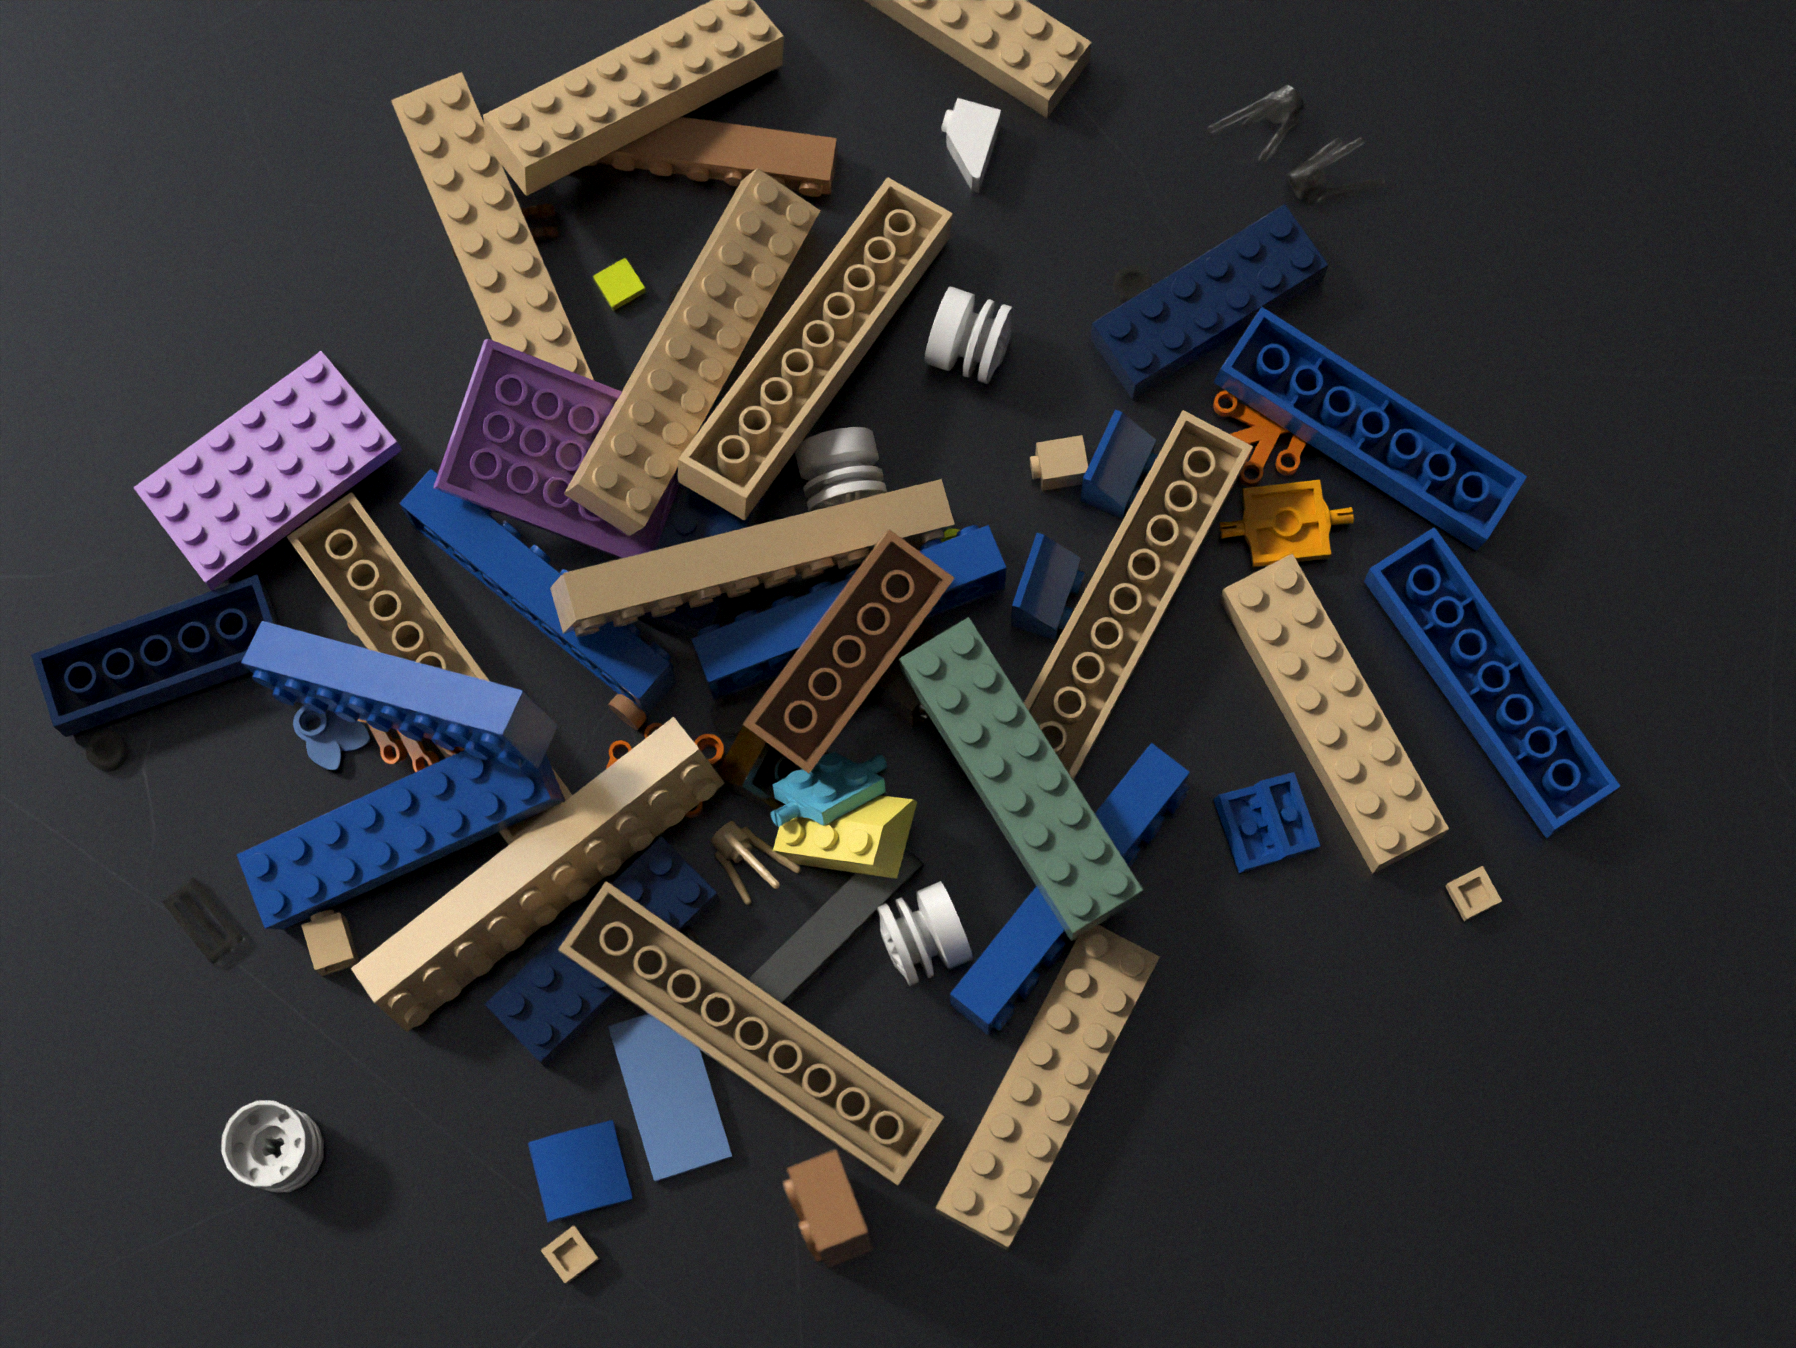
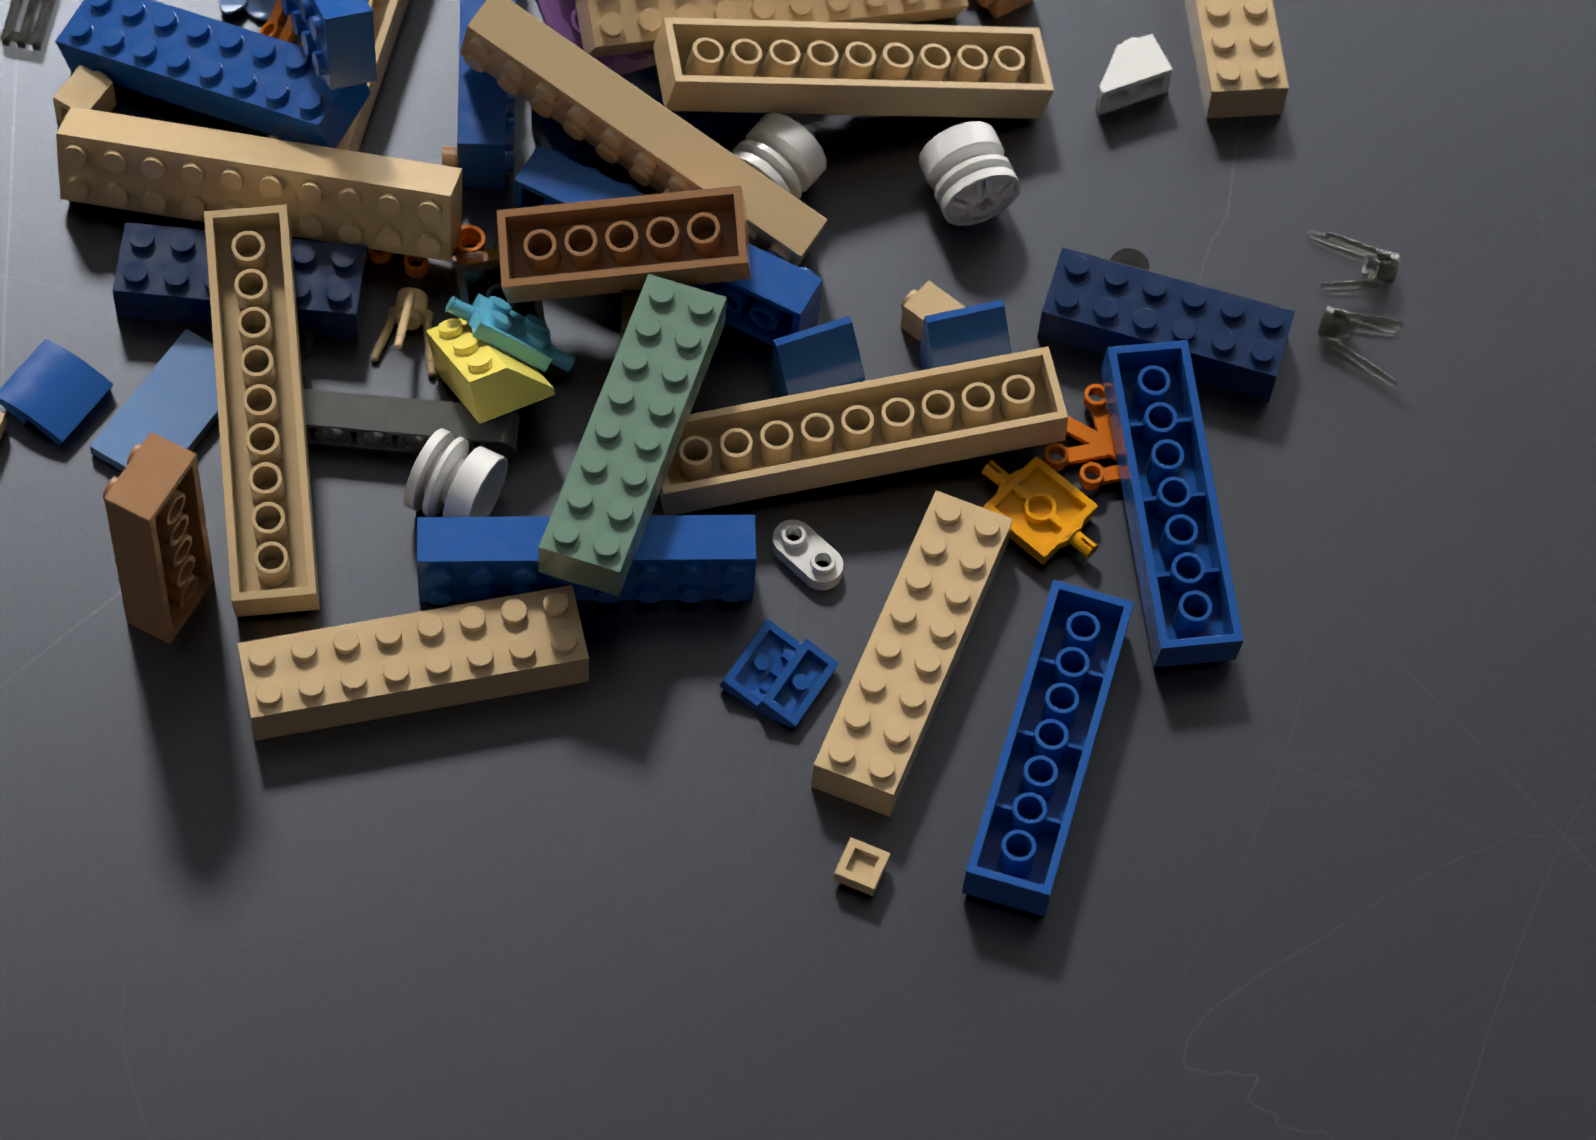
camera: 40 degrees right, 15 degrees down
none -> white plate [772,520,843,590]

